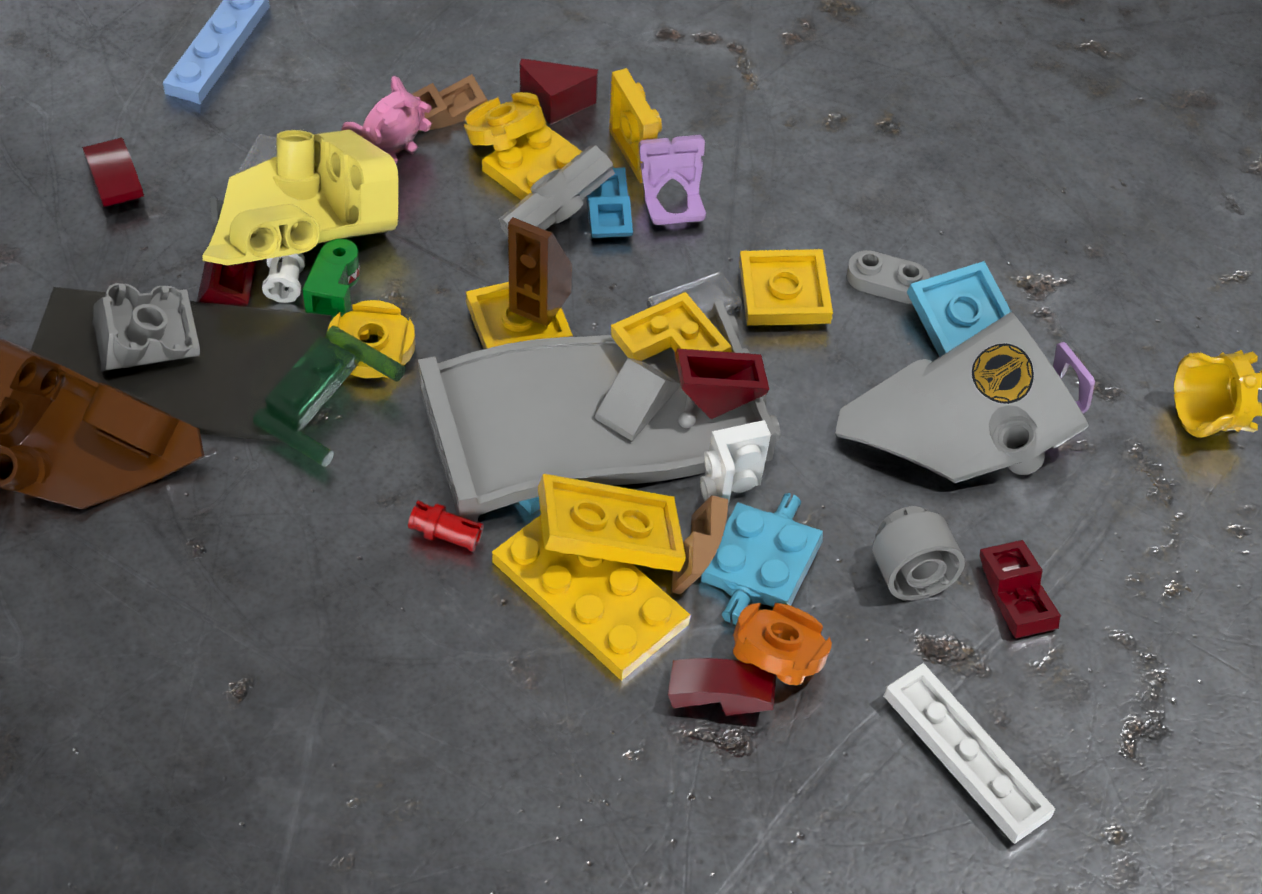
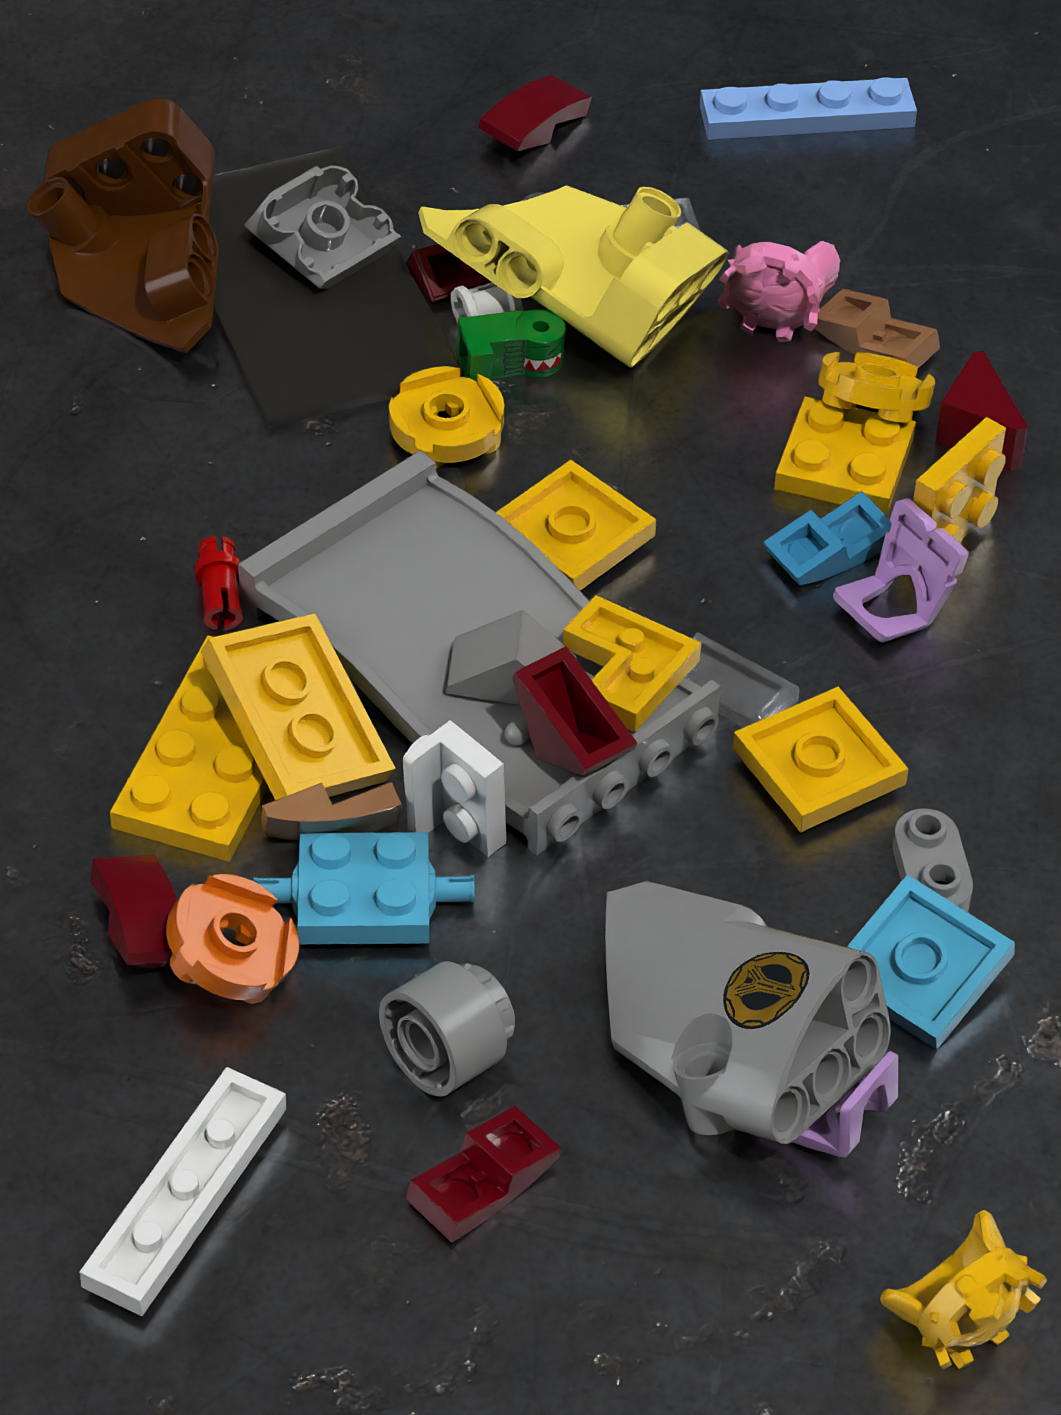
camera: 65 degrees right, 5 degrees down
clear green plate [253,326,406,467] -> none
light grey piece [498,145,615,237] -> none
reddish brown slope [508,217,572,327] -> none

